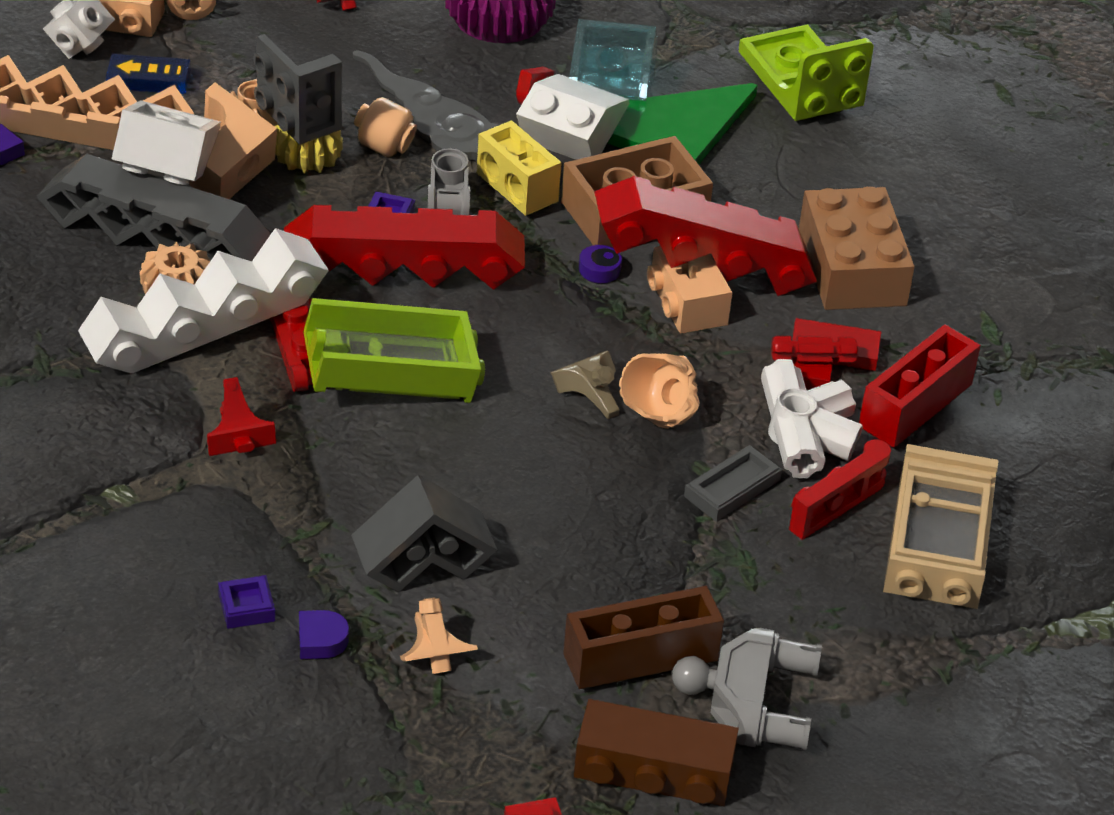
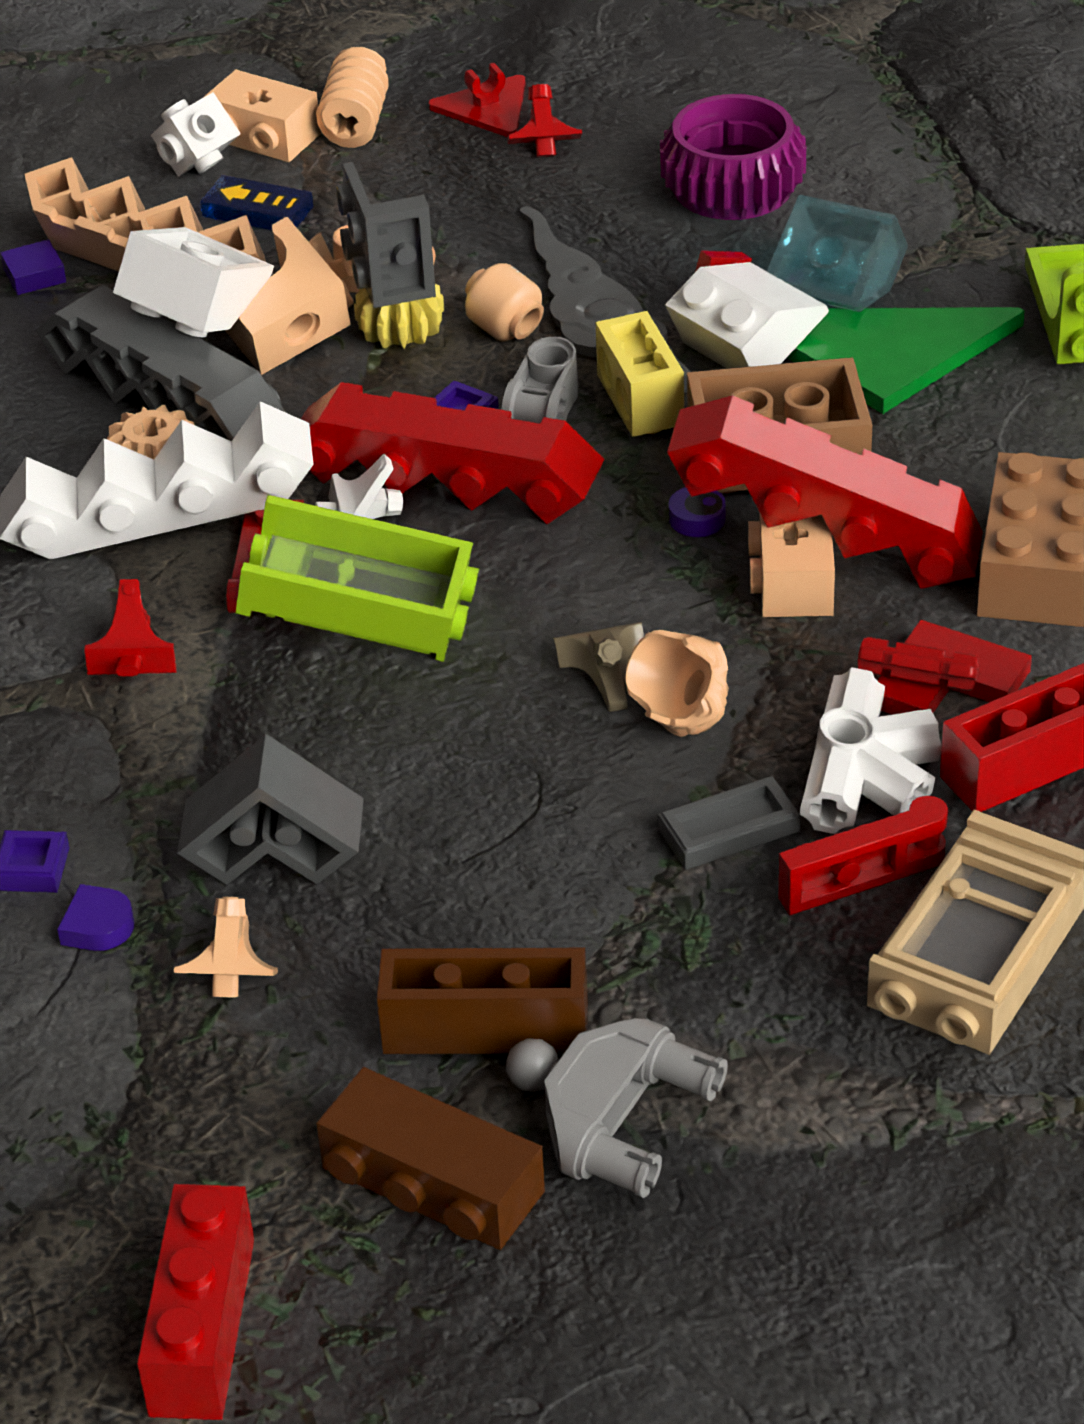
camera: 25 degrees right, 0 degrees up
none -> white piece [315,454,403,519]

